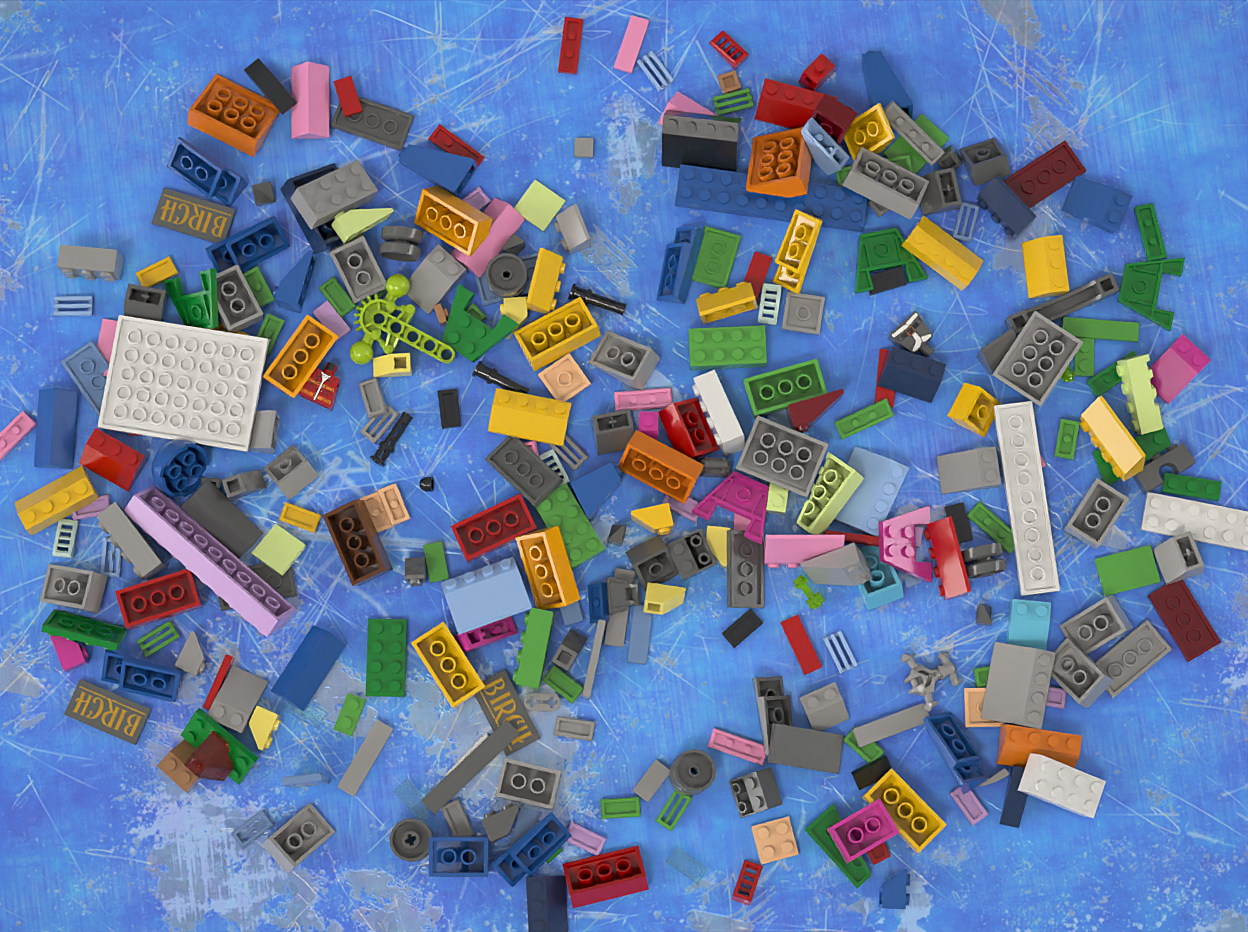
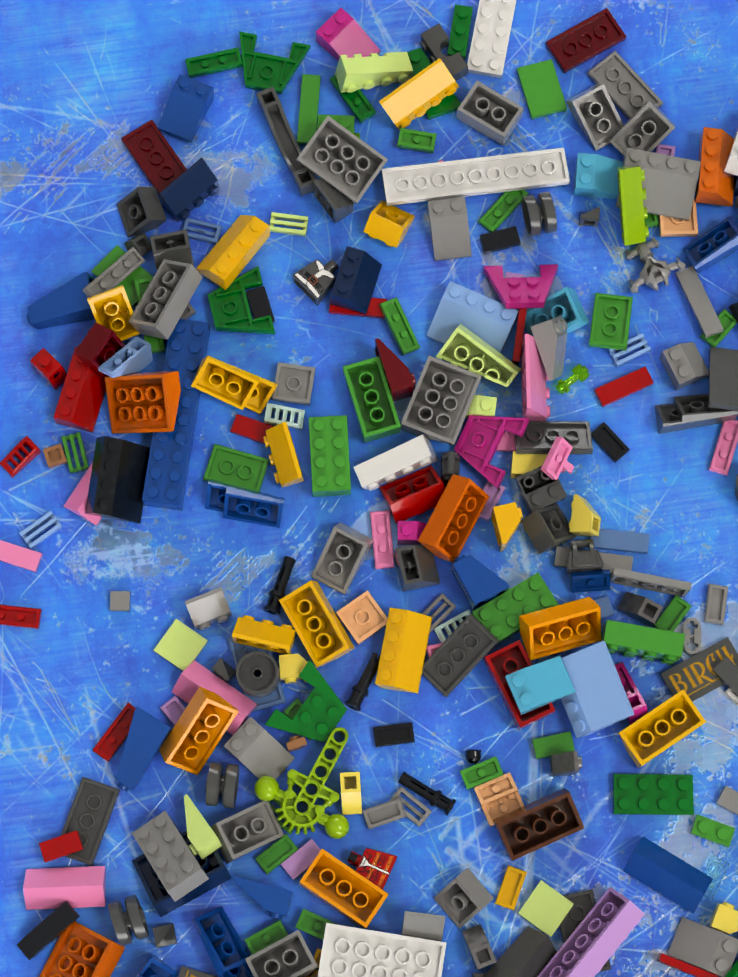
camera: 90 degrees left, 5 degrees down
dark grey slope [607,525,626,546] -> none
red slope [923,516,971,600] -> none
yellow slope [1022,235,1069,299] -> none
light grey slope [1153,531,1204,585] -> none
none -> dark grey wheel [108,894,149,946]
none -> yellowish green tile [269,212,308,236]
none -> bright green plate [459,756,504,790]
none -> medium azure slope [505,656,576,715]
none -> bright pink plate [541,436,574,480]
none -> bright green tile [589,293,633,351]
none -> lime slope [617,165,649,246]

